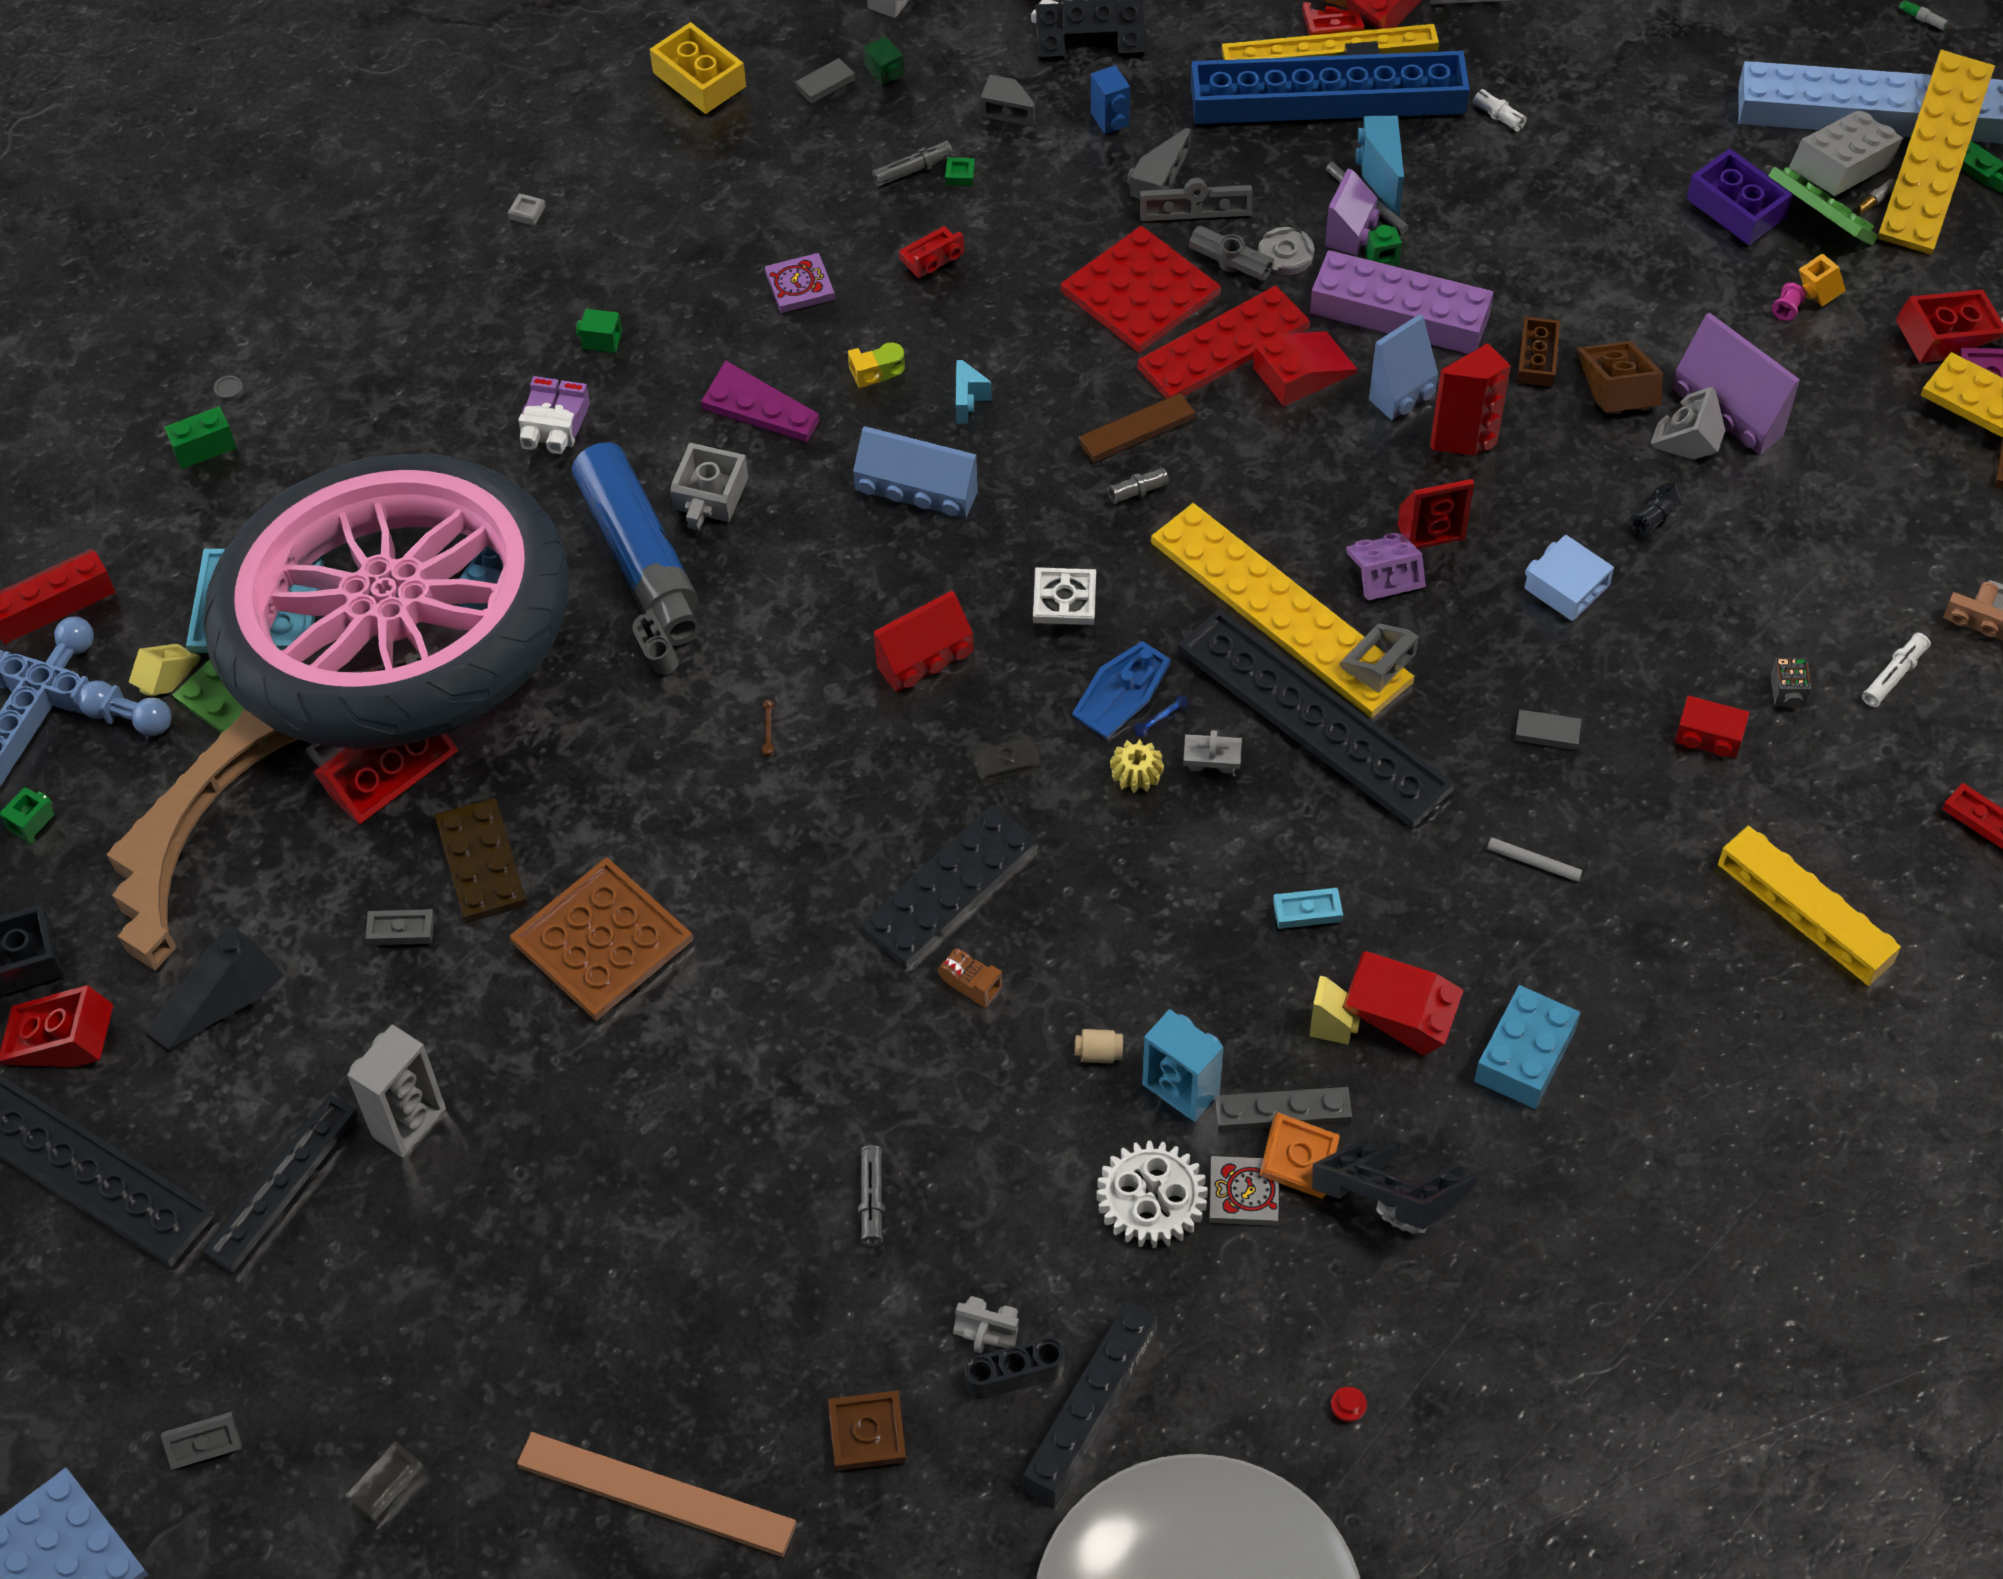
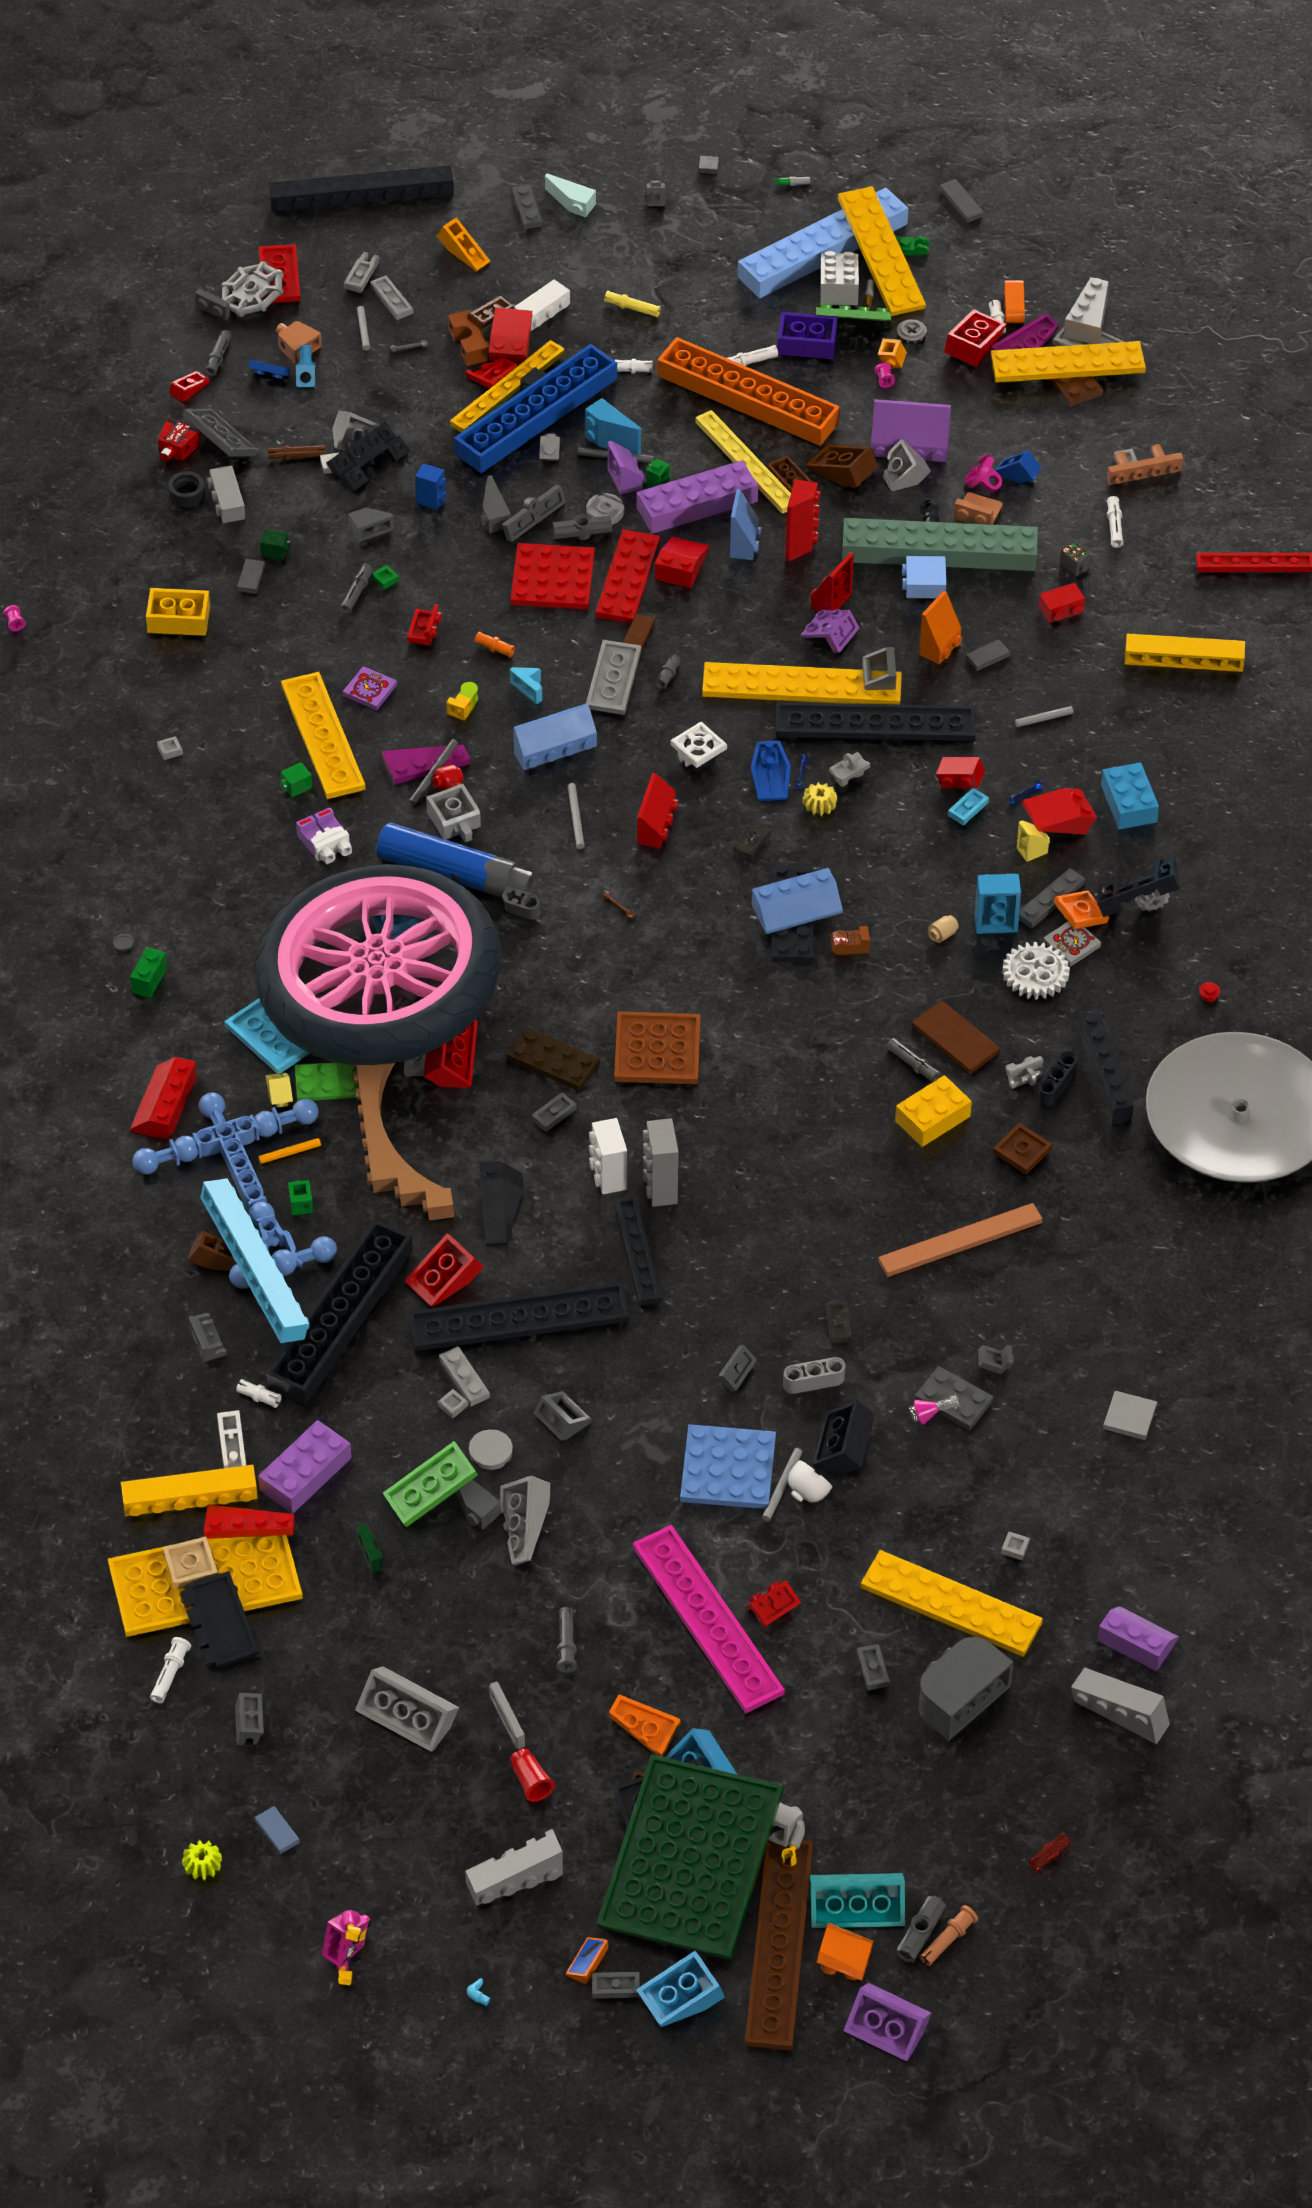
camera: 45 degrees left, 5 degrees down
none -> light orange bar [258,1138,321,1164]
none -> yellow plate [281,672,365,799]
none -> dark grey bar [409,739,458,805]
none -> red head [432,764,463,791]
none -> orange pin [474,631,515,658]
none -> light grey bracket [540,434,560,461]
none -> light grey bar [568,783,584,849]
none -> light grey plate [586,640,642,715]
none -> white brick [589,1118,627,1194]
none -> light yellow pin [604,291,661,318]
none -> orange brick [657,337,840,446]
none -> light yellow plate [696,410,791,514]
none -> white pin [727,345,778,366]
none -> medium blue slope [752,868,843,934]
none -> light grey beam [783,1357,845,1394]
none -> sand green brick [842,518,1038,571]
none -> yellow brick [895,1075,972,1147]
none -> light grey gear [897,319,927,344]
none -> reddish brown tile [912,1000,1000,1074]
none -> orange slope [919,591,962,664]
none -> red brick [936,757,985,788]
none -> nougat bracket [954,492,1002,525]
none -> dark pink tile [965,454,1002,492]
none -> blue slope [995,450,1042,484]
none -> clear blue hinge [1009,780,1043,803]

